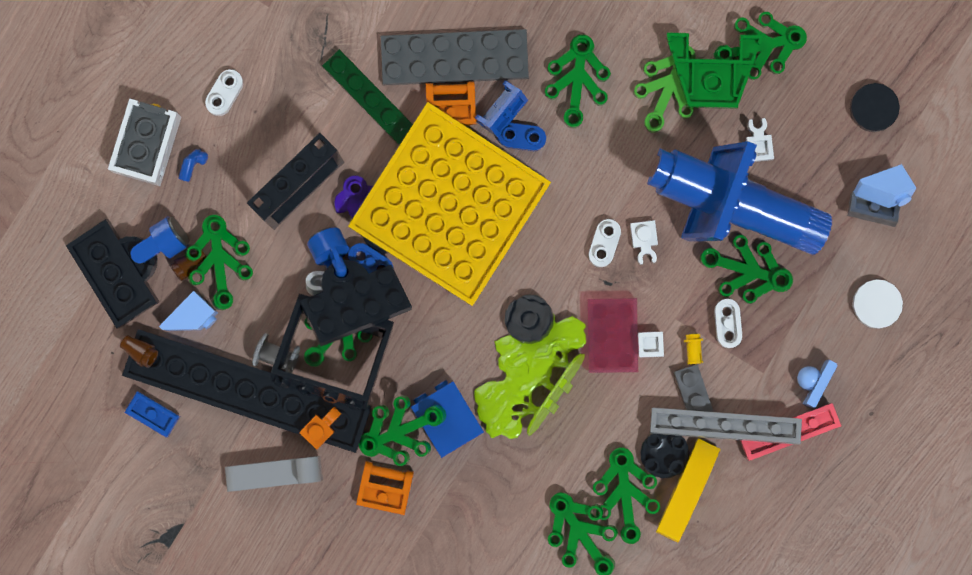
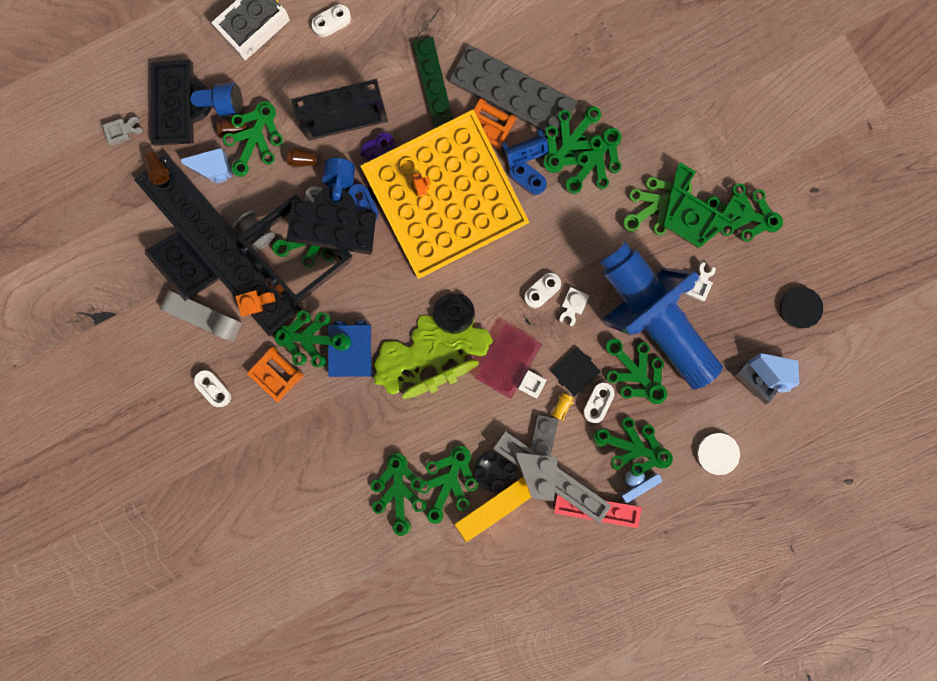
camera: 30 degrees right, 0 degrees up
blue plate [124,391,181,438] -> none
blue arm [178,149,208,182] -> none
none -> light grey plate [102,117,144,146]
none -> black plate [145,231,219,301]
none -> white plate [194,370,231,407]
none -> reddish brown cone [287,147,317,168]
none -> orange plate [412,173,431,198]
none -> light grey wing [516,453,558,501]
none -> green plant [543,106,603,173]
none -> black piece [551,347,601,397]
none -> green plant [592,417,673,477]

